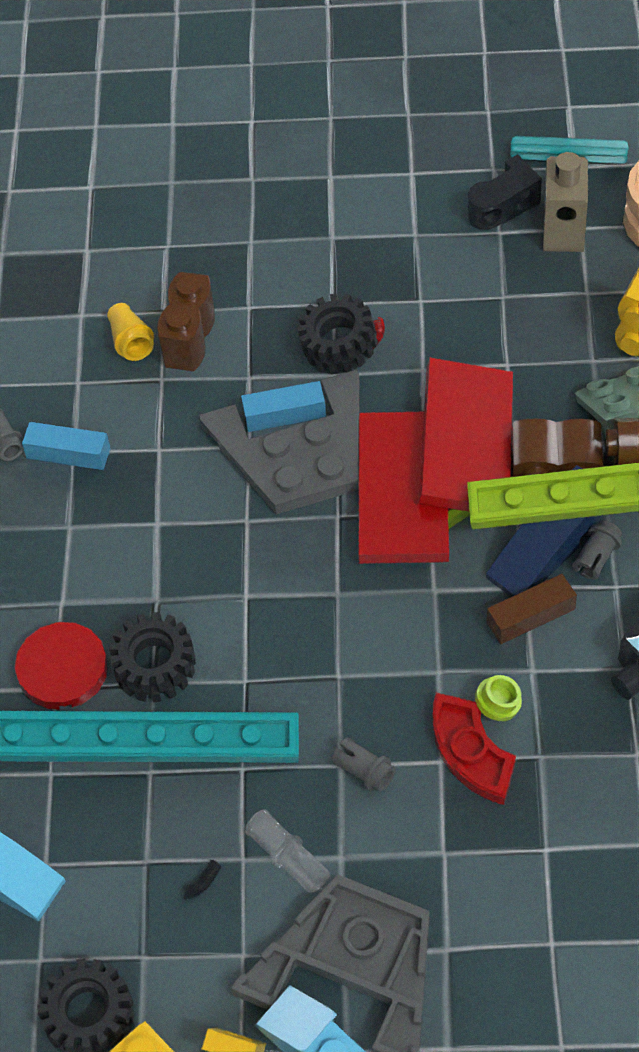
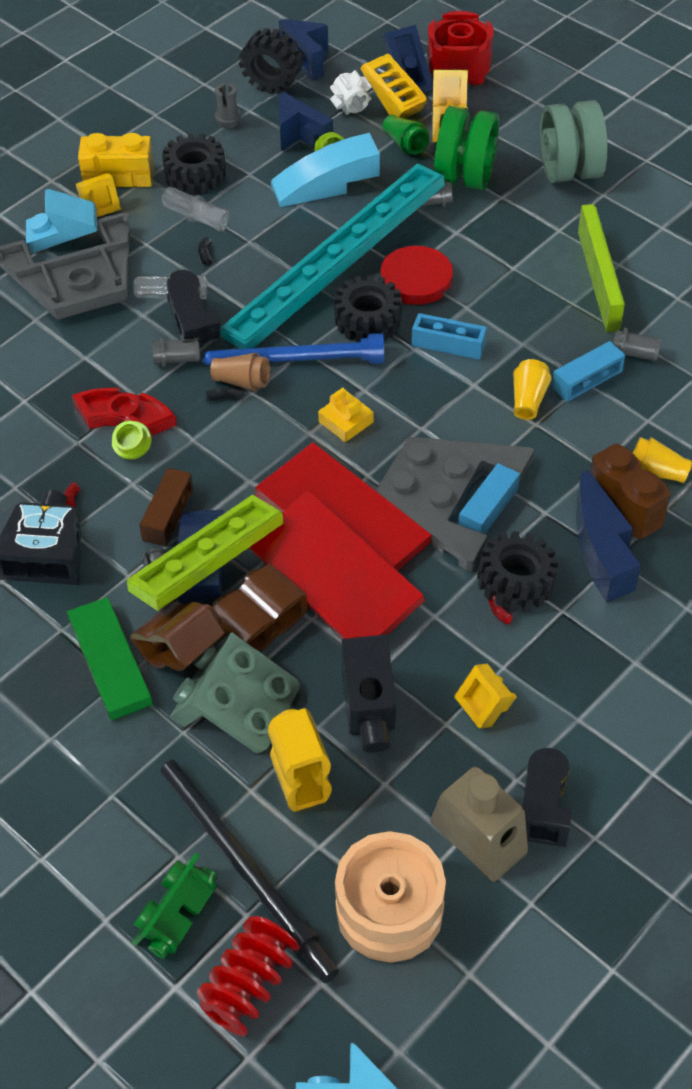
camera: 130 degrees right, 5 degrees down
teal axle [510,136,628,164] -> none
none -> red leg [64,482,80,512]
none -> clear axle [161,187,231,232]
none -> black leg [167,270,221,344]
none -> blue piece [202,333,385,366]
none -> black leg [206,387,244,402]
none -> medium nougat cone [210,352,270,391]
none -> yellow tile [318,388,374,443]
none -> black torso [341,634,396,753]
none -> dark azure piece [412,313,487,360]
none -> yellow tile [454,663,517,729]
none -> yellow cone [513,359,552,420]
none -> dark blue slope [576,470,641,603]

